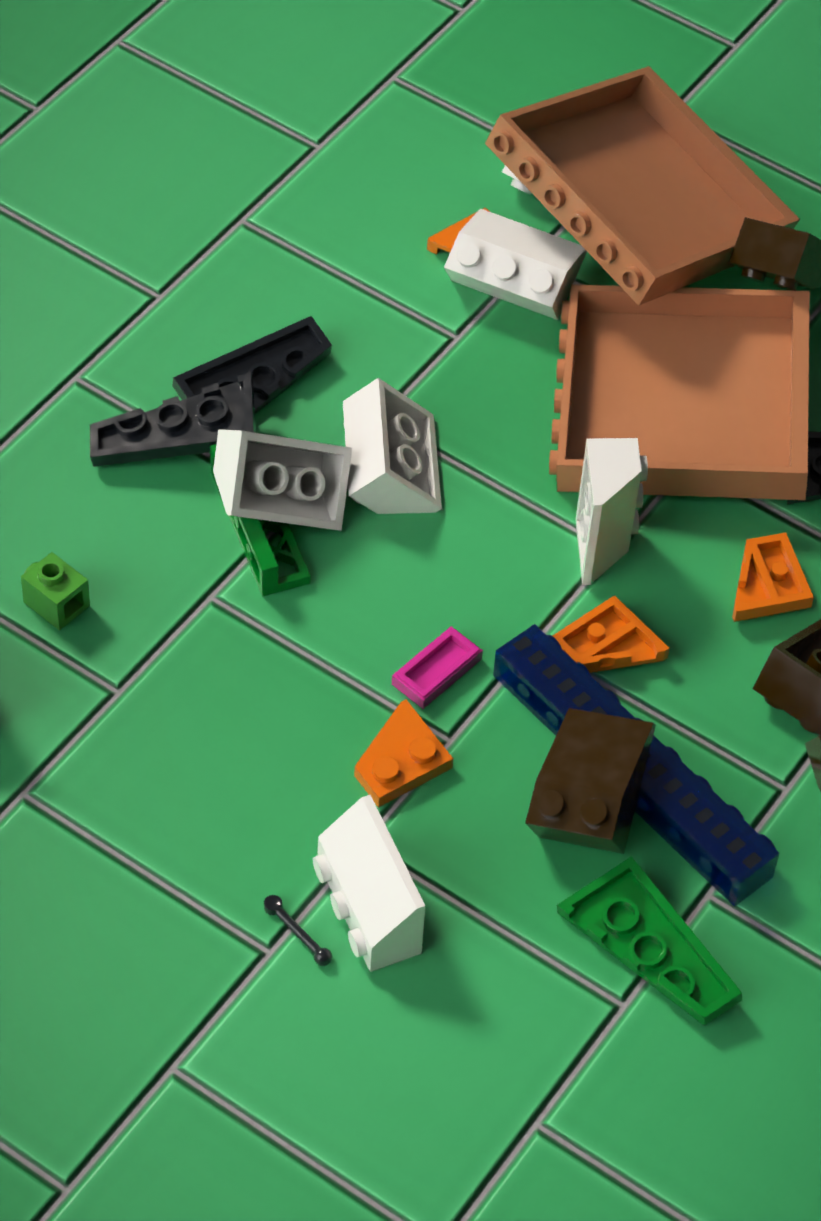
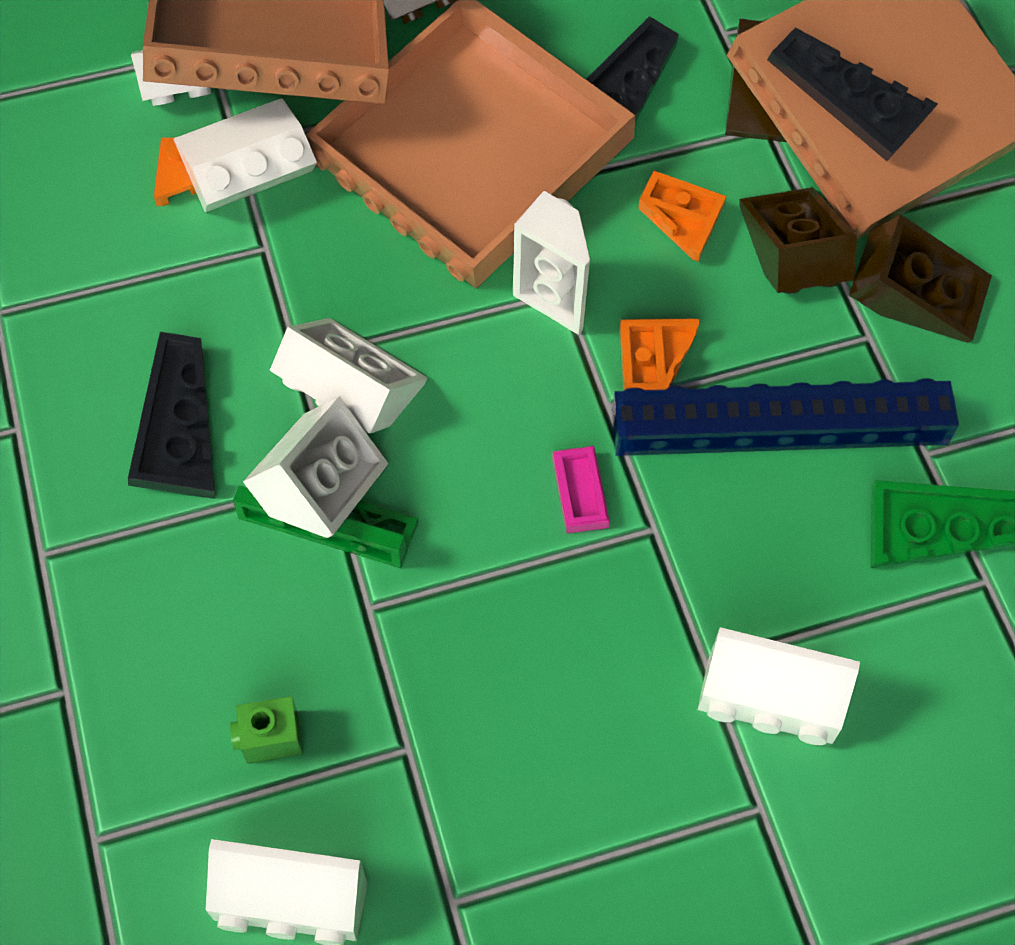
camera: 50 degrees left, 10 degrees up
black wing [90,372,256,467] -> none
black hinge [264,895,332,966] -> none
orange wing [354,699,453,808] -> none
dark brown slope [525,708,656,854] -> none

